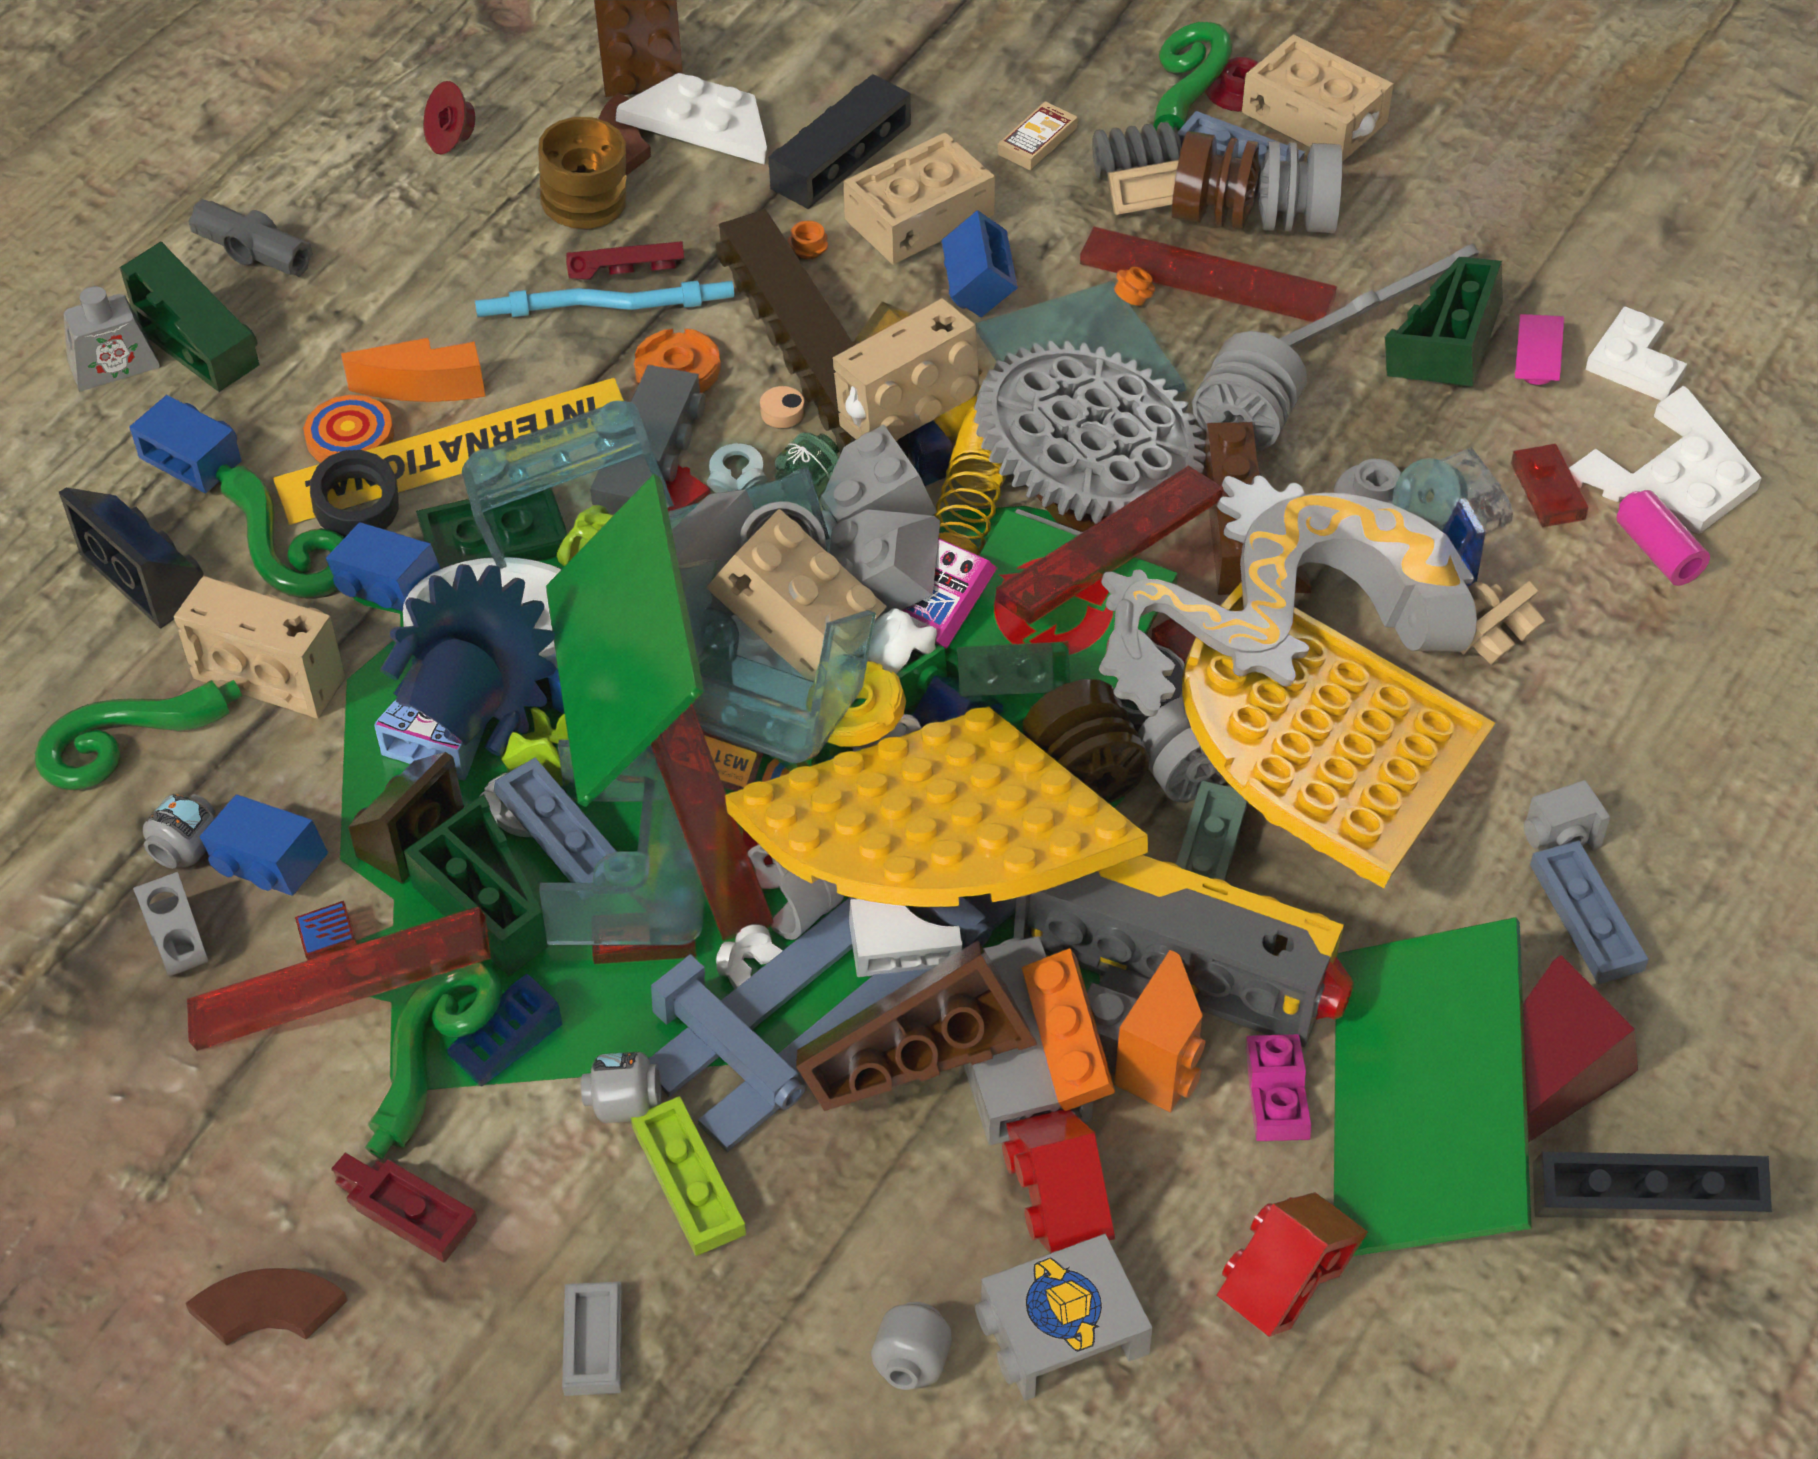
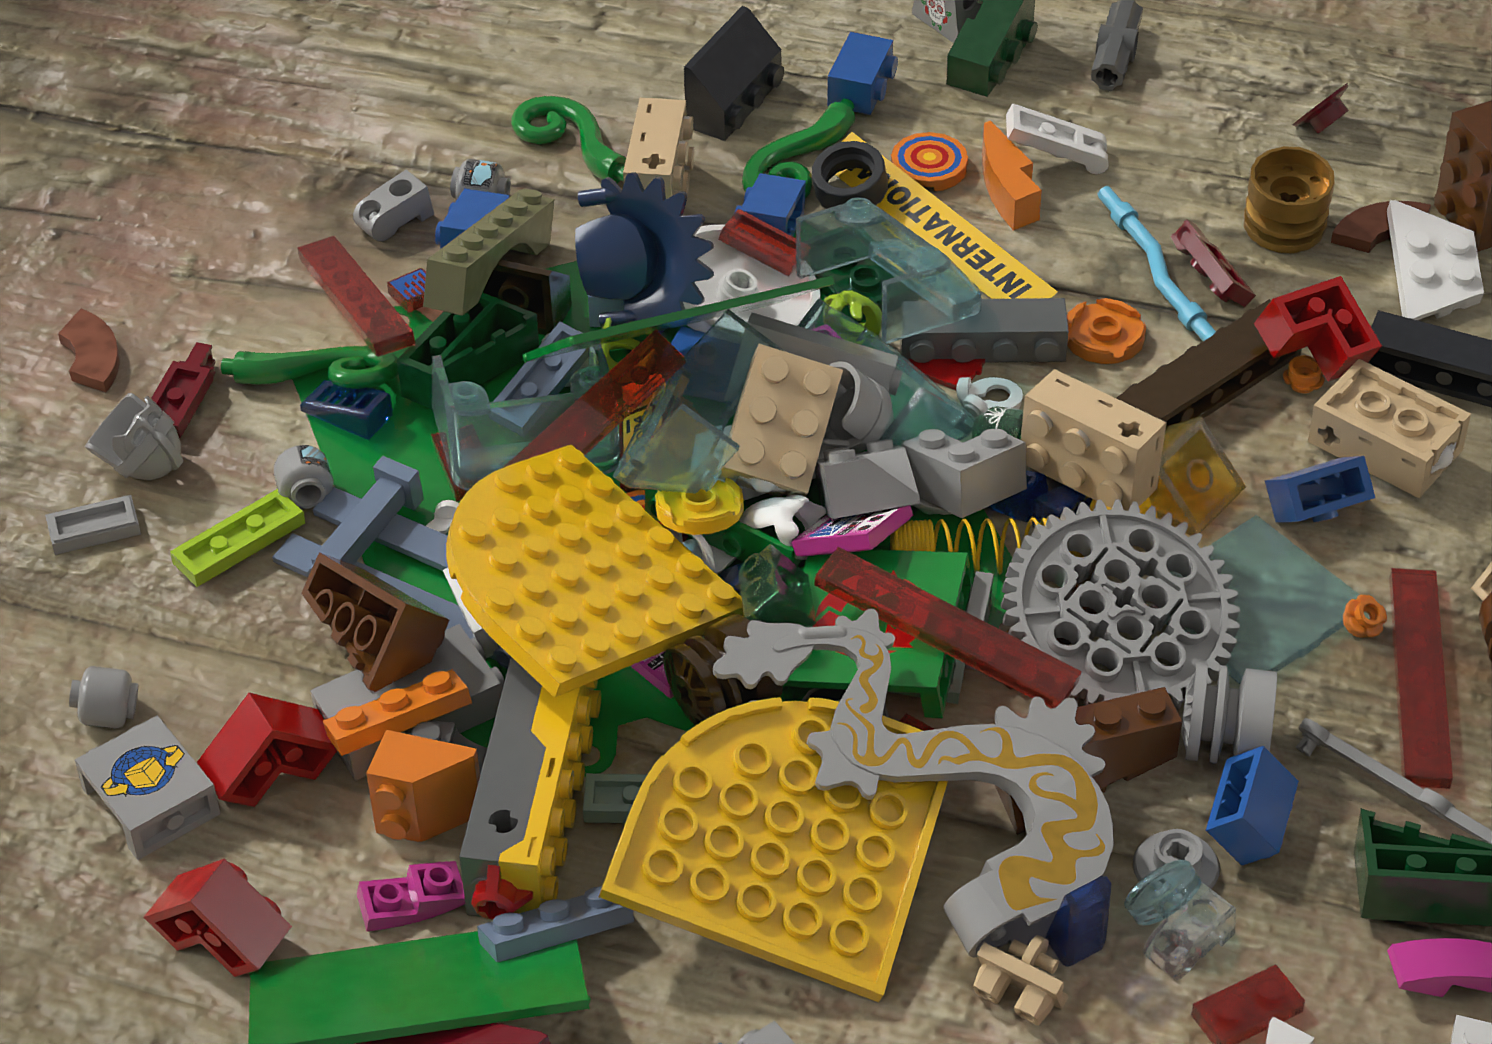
camera: 75 degrees right, 5 degrees down
none -> light grey helmet [85,393,183,480]
none -> olive arch [423,189,555,316]
none -> sand blue plate [477,886,634,962]
none -> clear red tile [718,209,809,277]
none -> white plate [1006,103,1109,174]
none -> blue brick [1206,746,1299,866]
none -> red brick [1254,276,1382,382]

